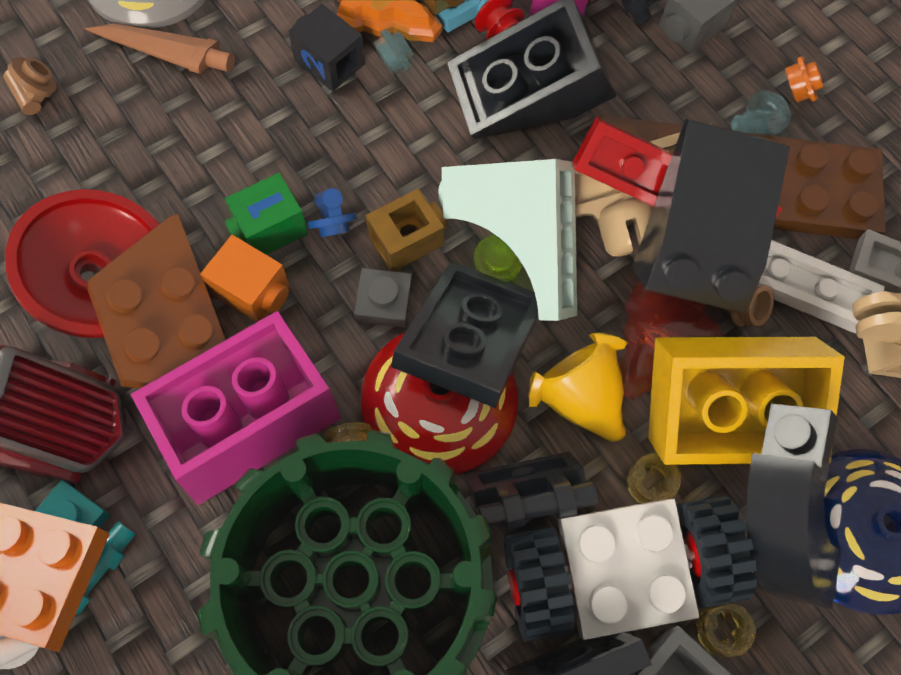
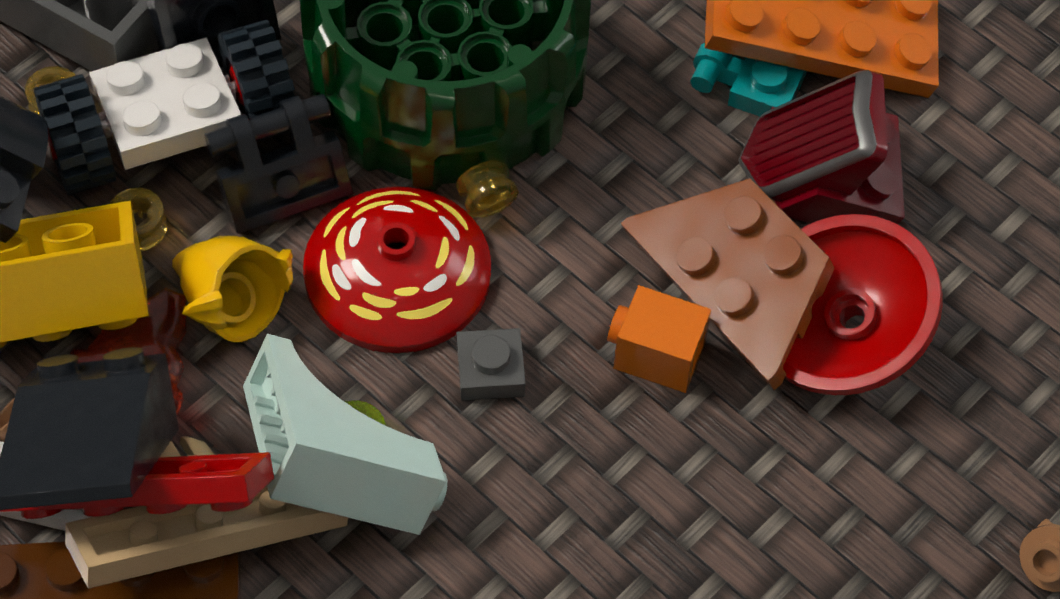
camera: 170 degrees right, 10 degrees down
dark pink slope [131,311,342,505] -> none
green brick [224,172,308,255] -> none
blue plate [307,188,358,237] -> none
pearl gold brick [365,188,447,272] -> none
black plate [391,261,539,408] -> none

